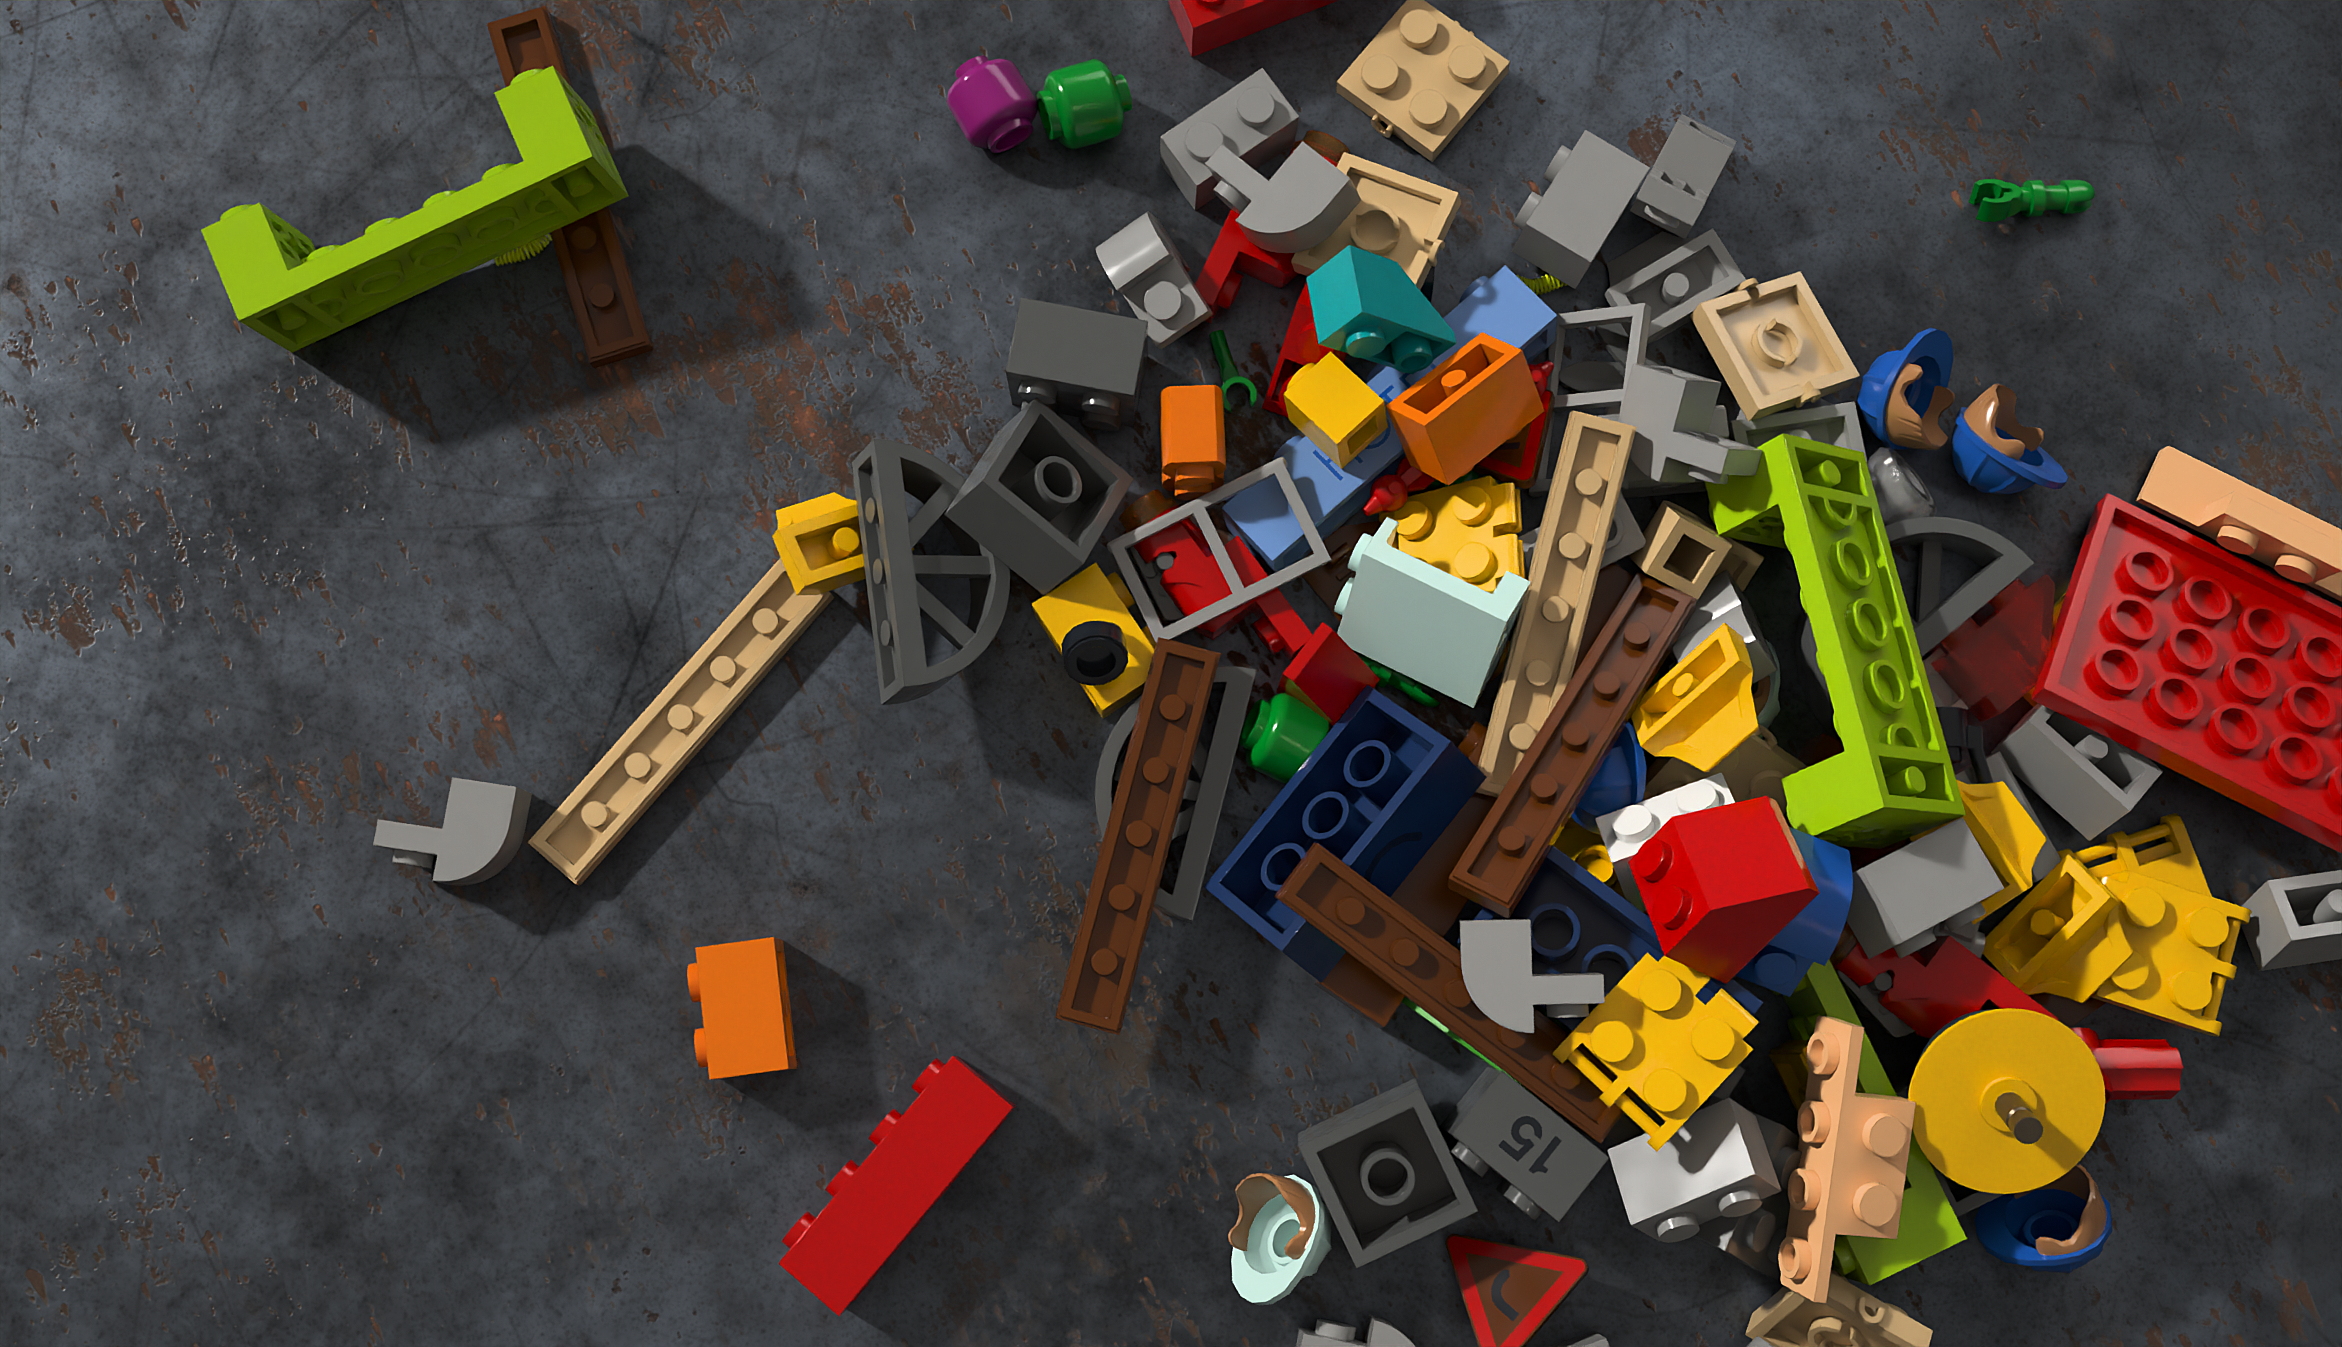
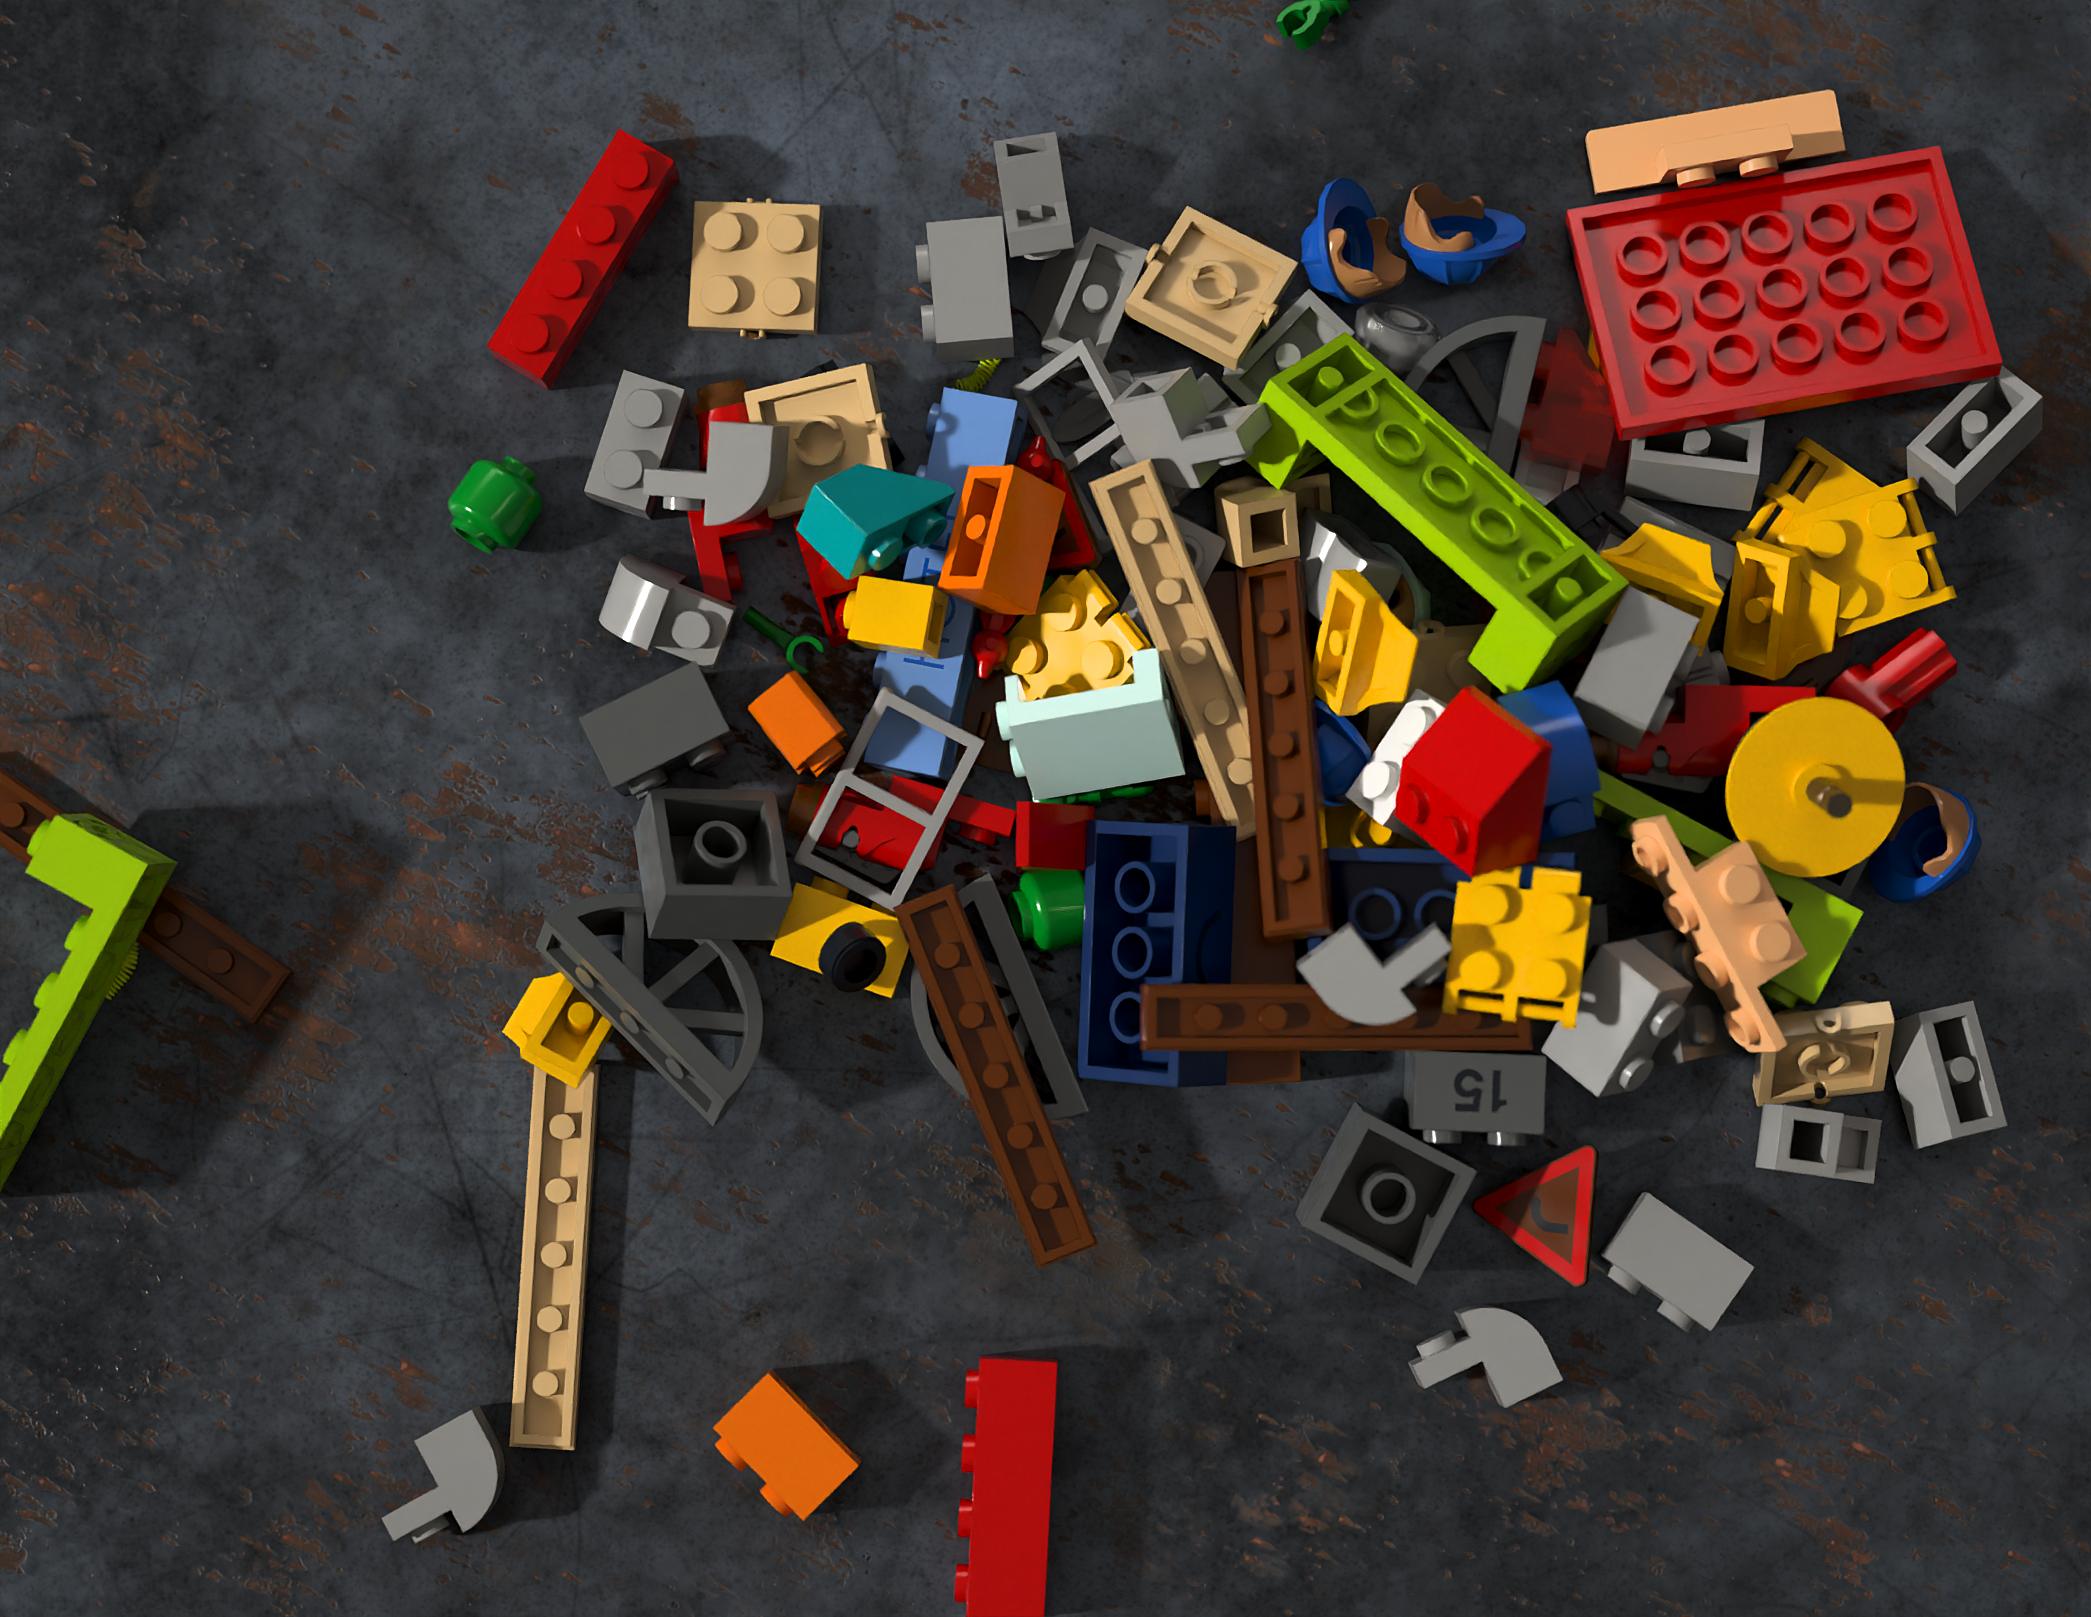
camera: 35 degrees left, 5 degrees up
magenta head [947,55,1038,153] -> none
light aqua piece [1228,1173,1332,1305] -> none

